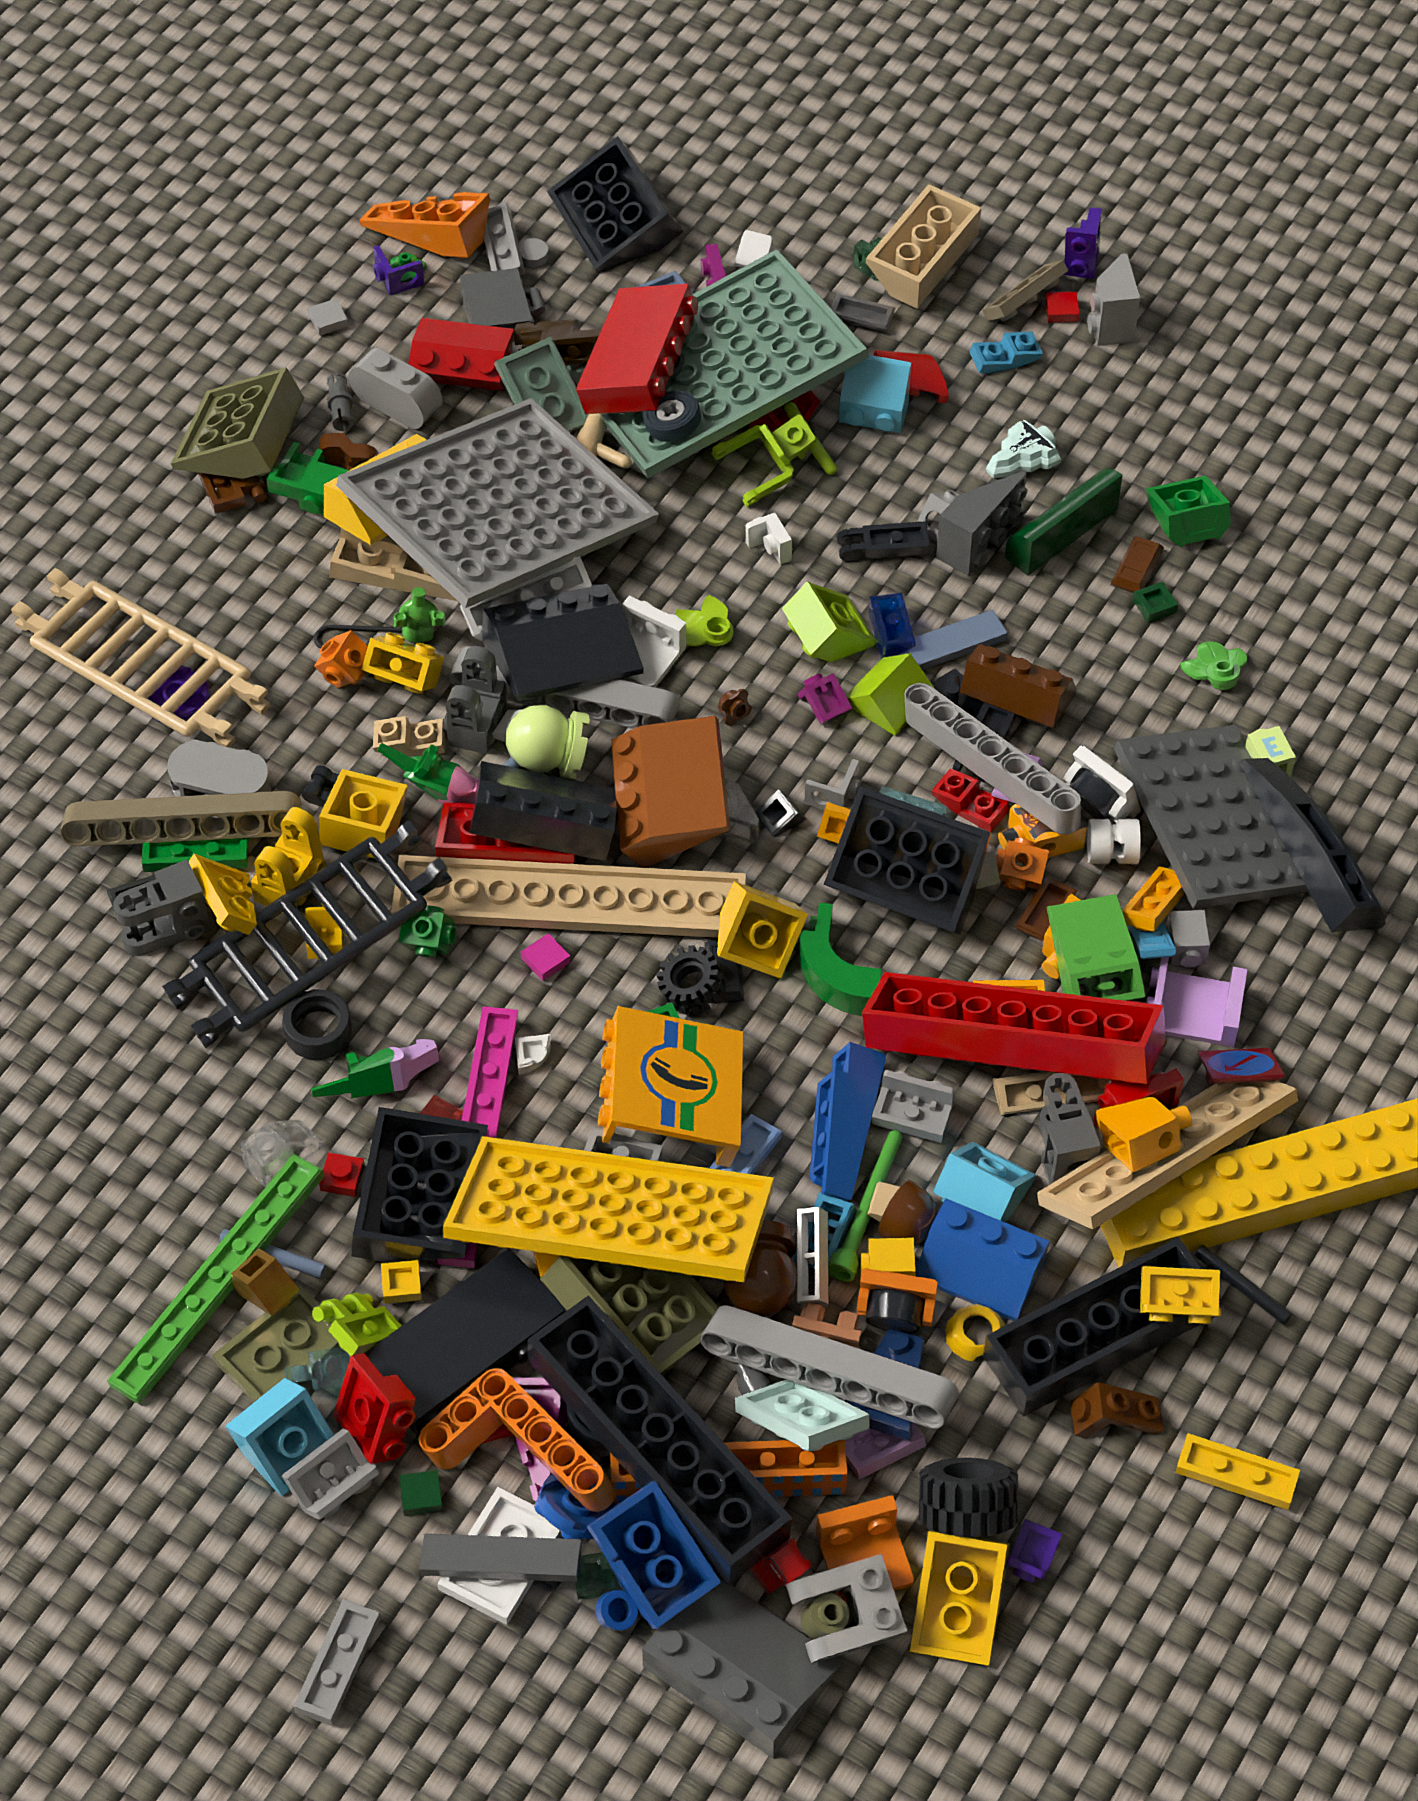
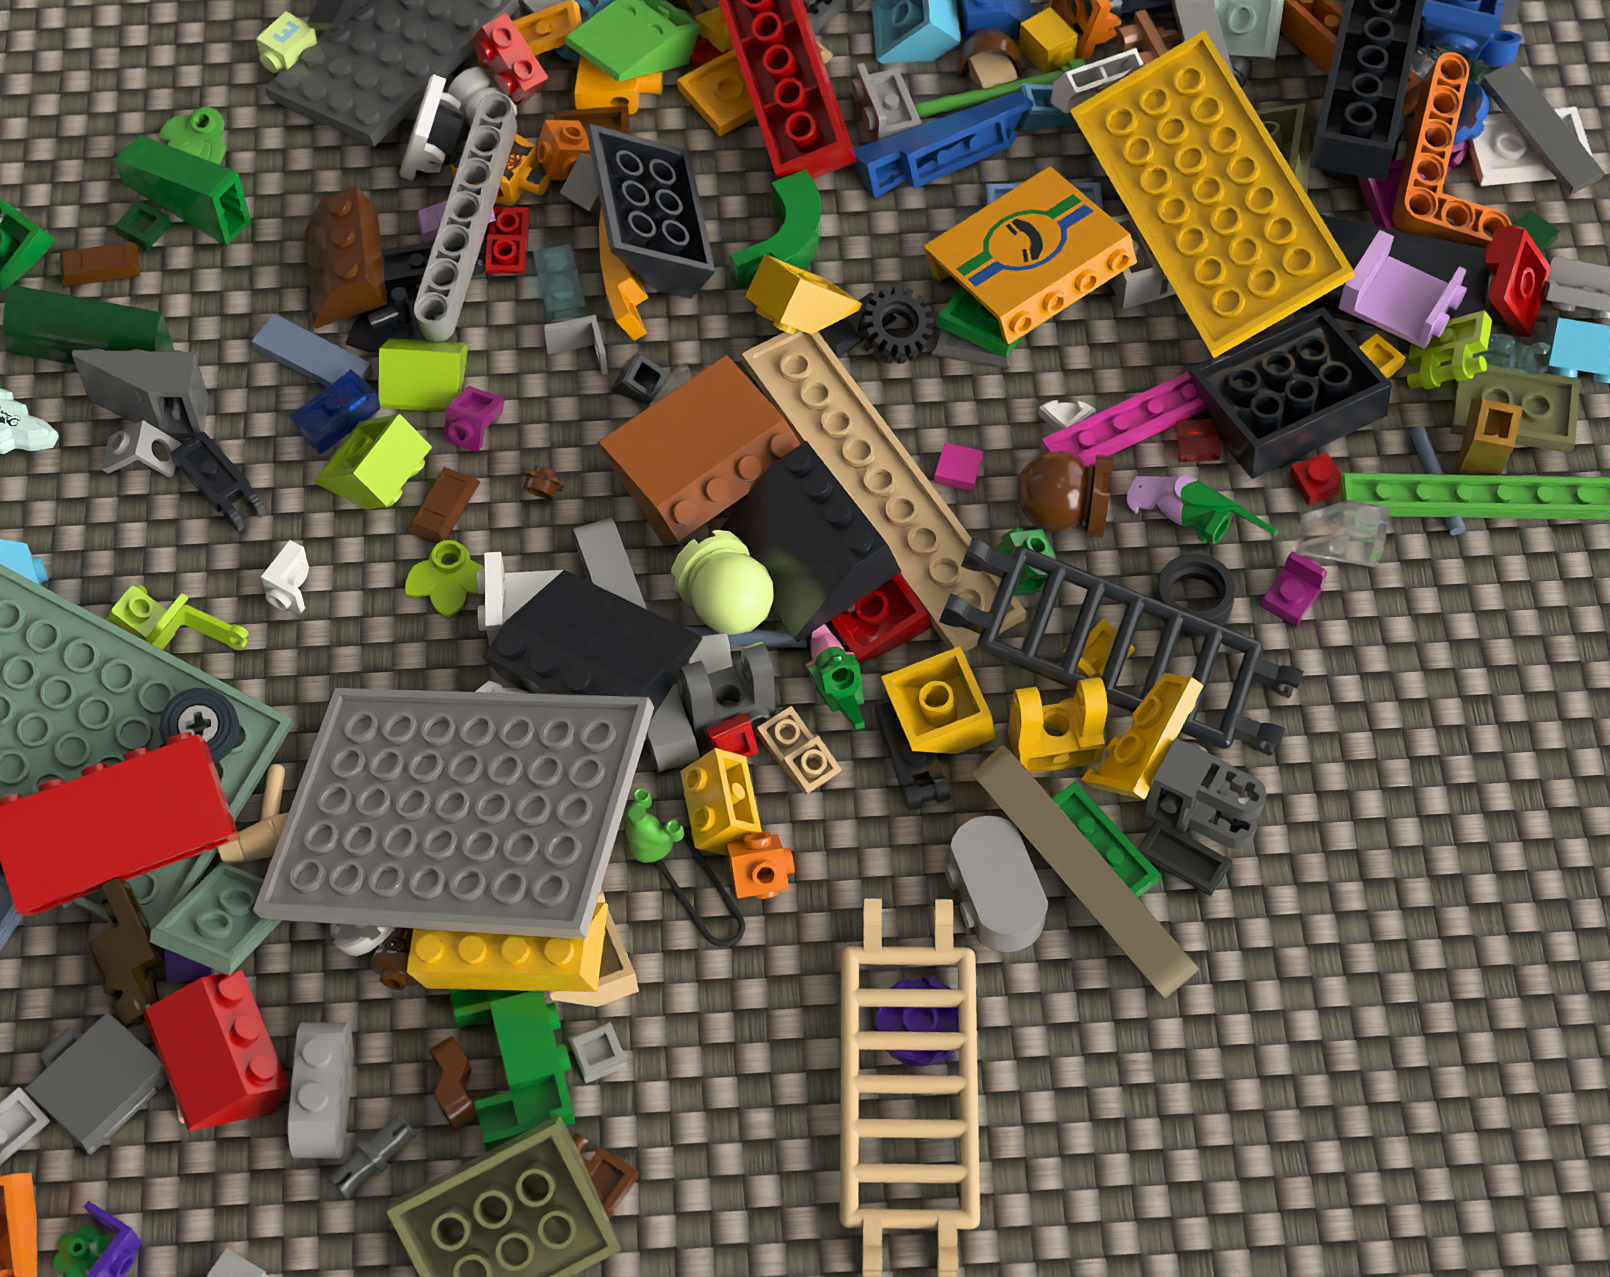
camera: 125 degrees left, 5 degrees up
none -> green slope [115,135,251,246]
none -> reddish brown tile [406,467,480,544]
none -> red plate [473,13,549,107]
none -> light grey tile [568,1022,628,1084]
none -> red tile [706,713,759,758]
none -> reddish brown tile [1016,450,1113,538]
none -> magenta bracket [1261,552,1327,627]
none -> lavender panel [1338,230,1467,349]

